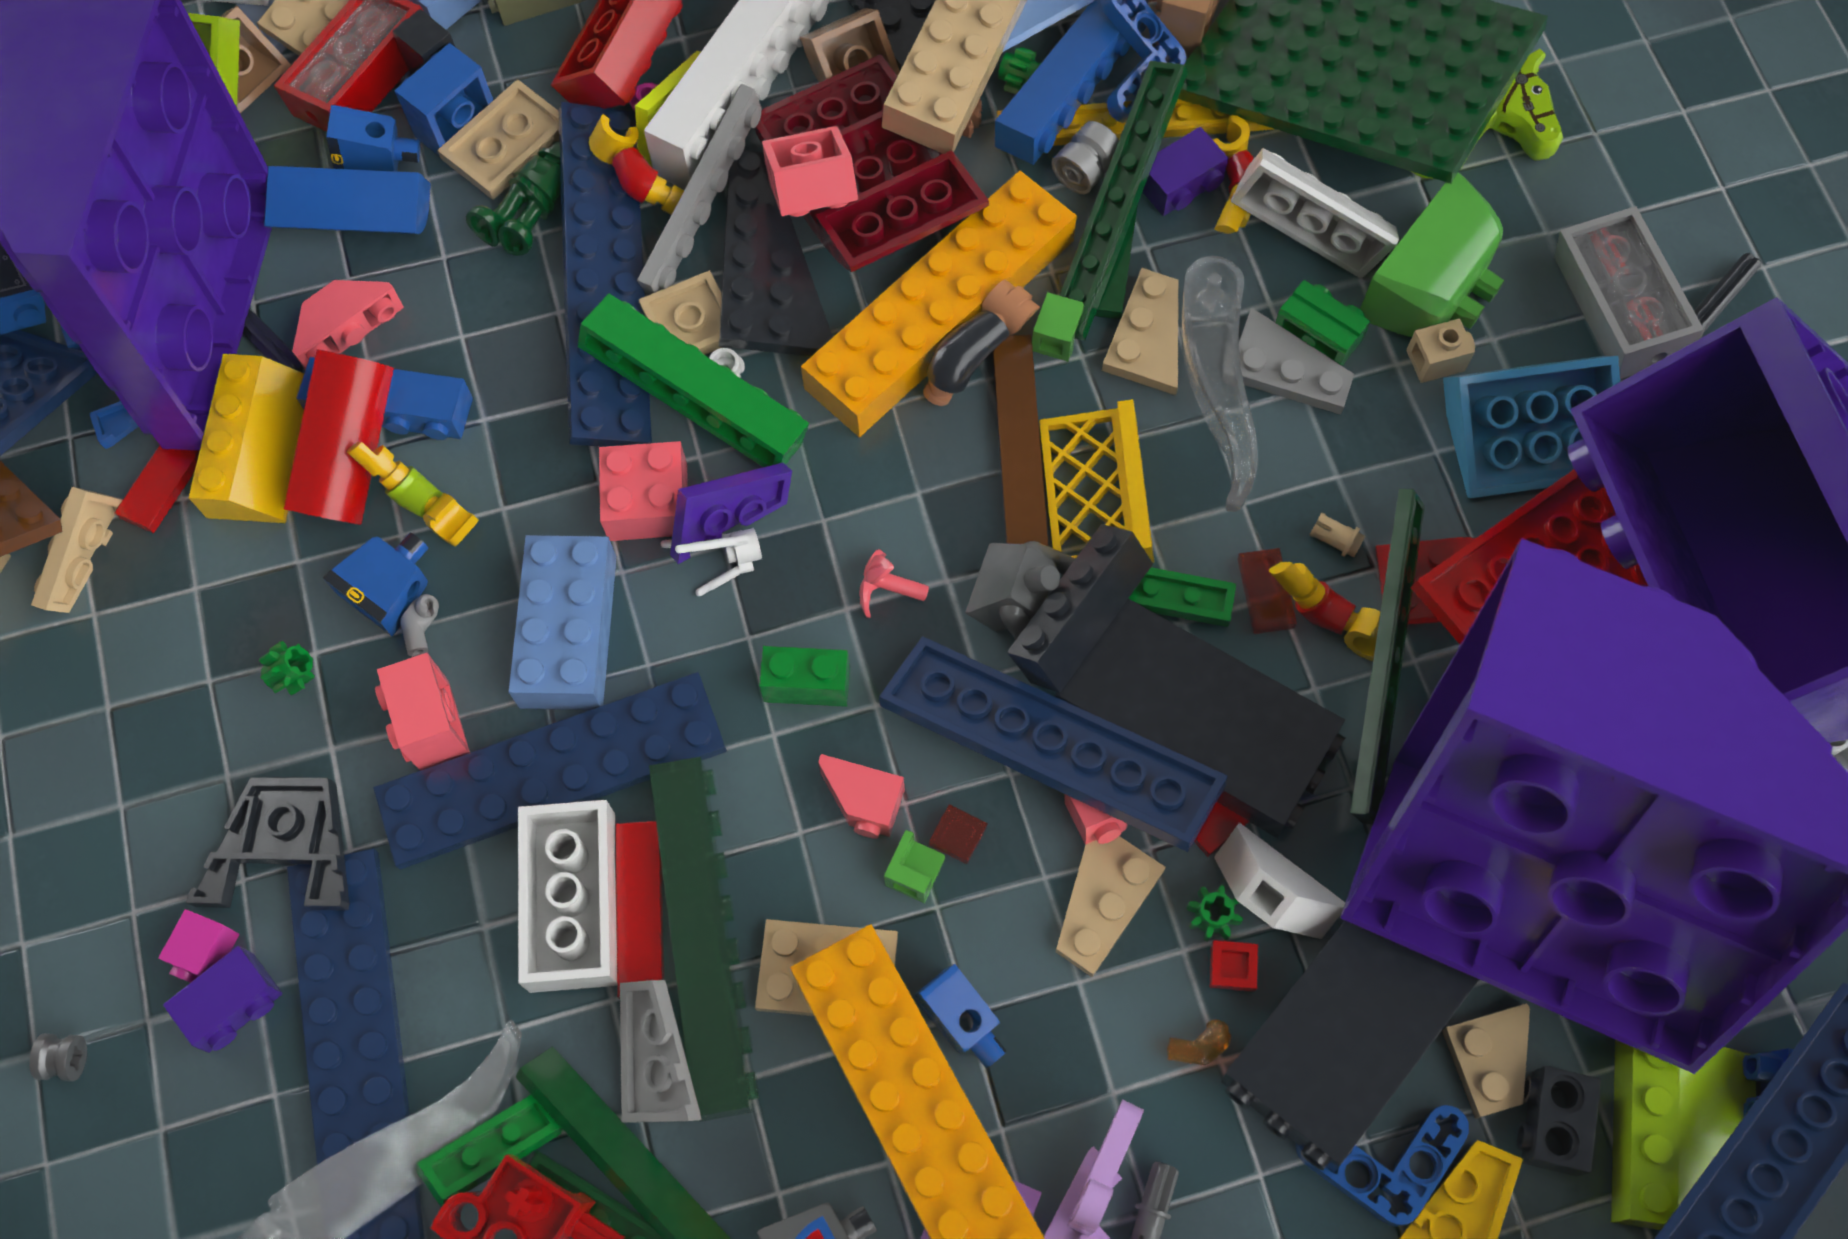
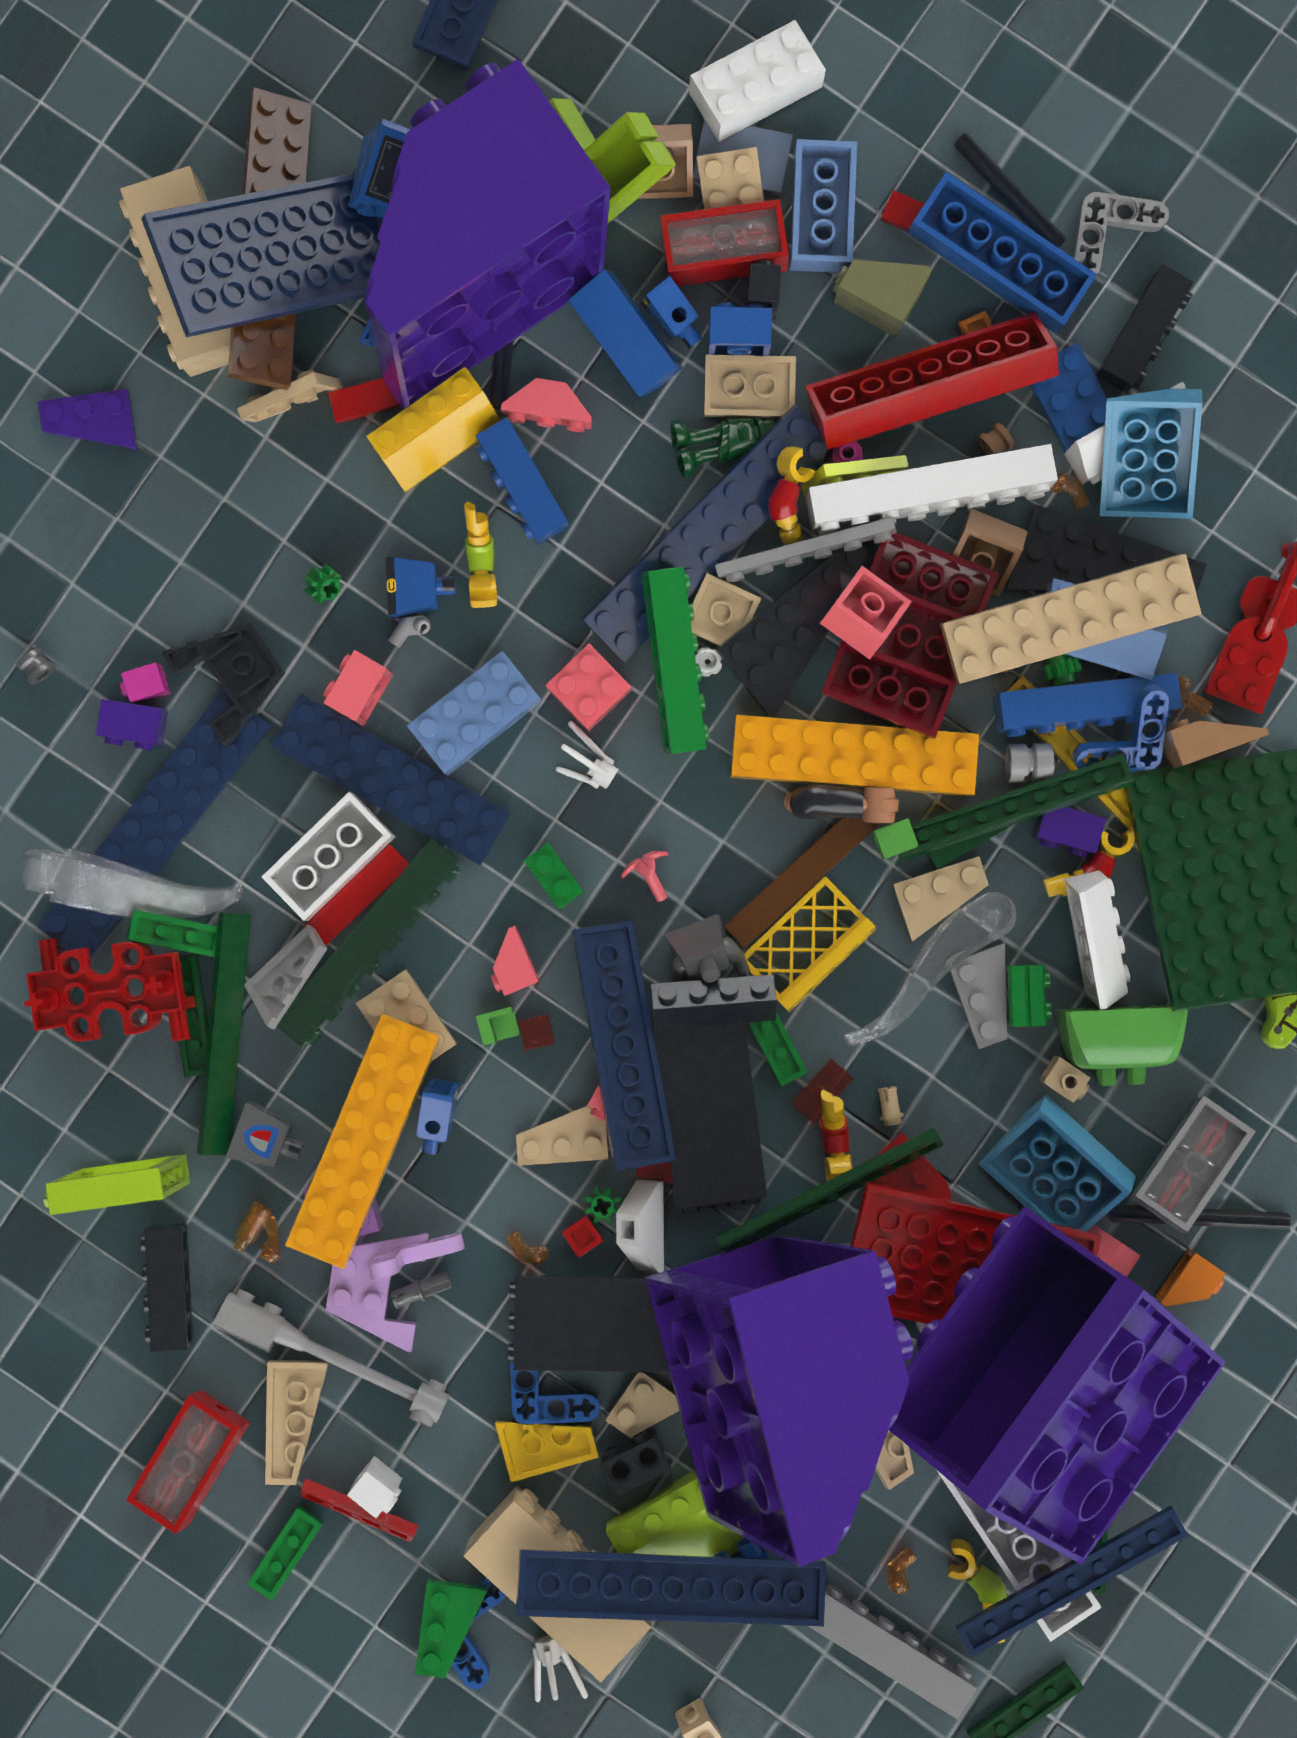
camera: 55 degrees right, 20 degrees up
red brick [284,349,394,525] -> none
dark purple wing [670,462,792,564] -> none

